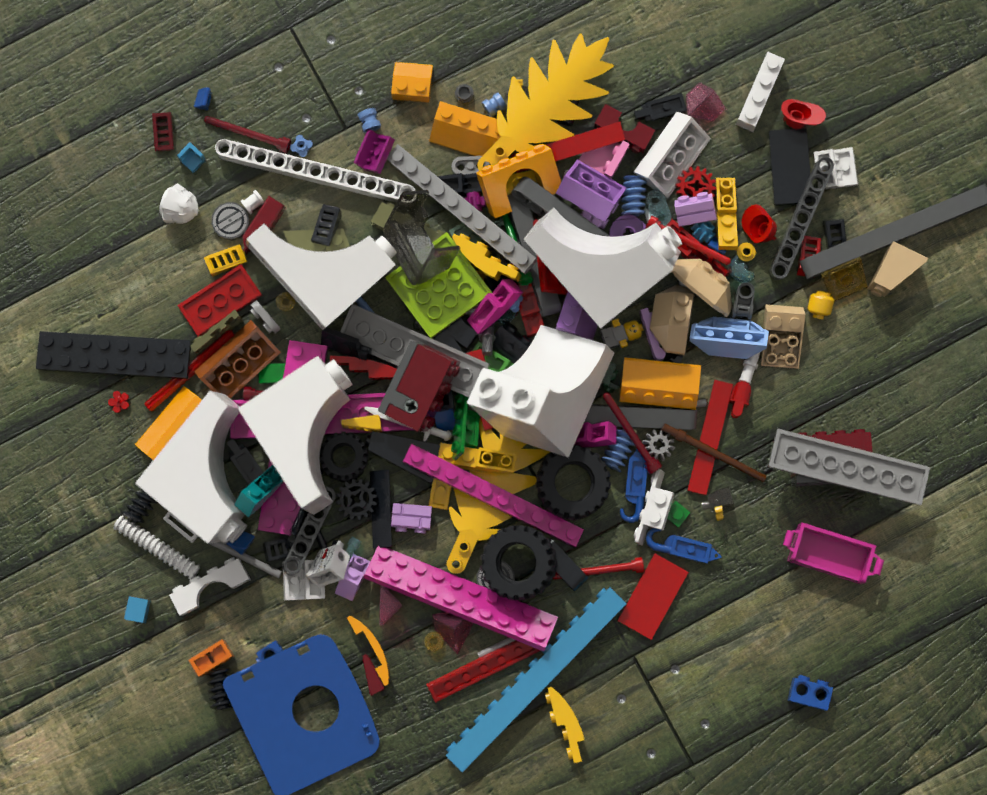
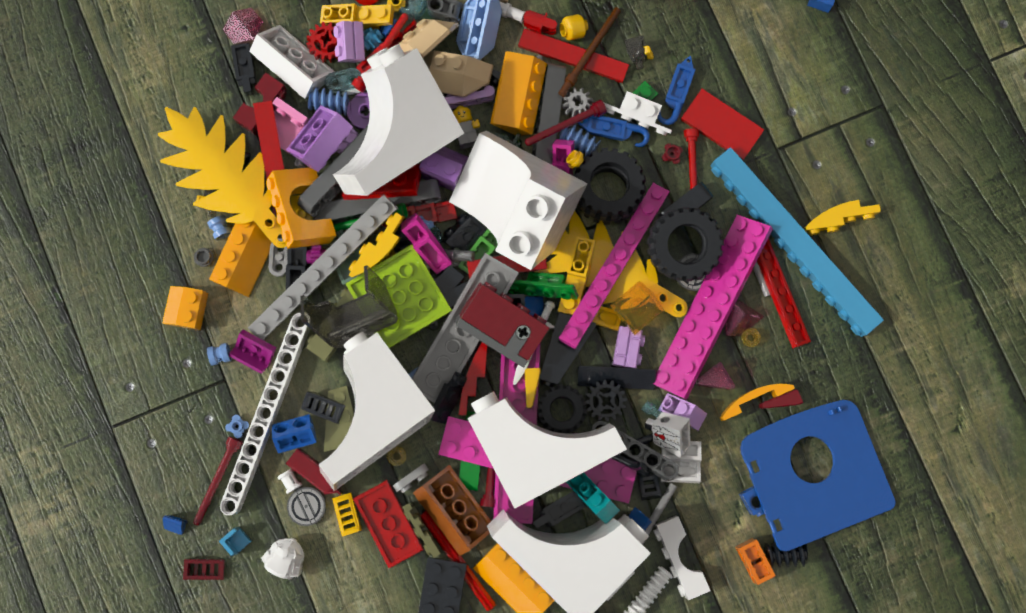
camera: 85 degrees left, 0 degrees up
none -> blue brick [272,414,316,453]
none -> yellow head [559,14,588,41]
none -> yellow plate [566,150,584,169]
none -> clear yellow slope [610,281,664,335]
none -> dark red plate [662,143,683,164]

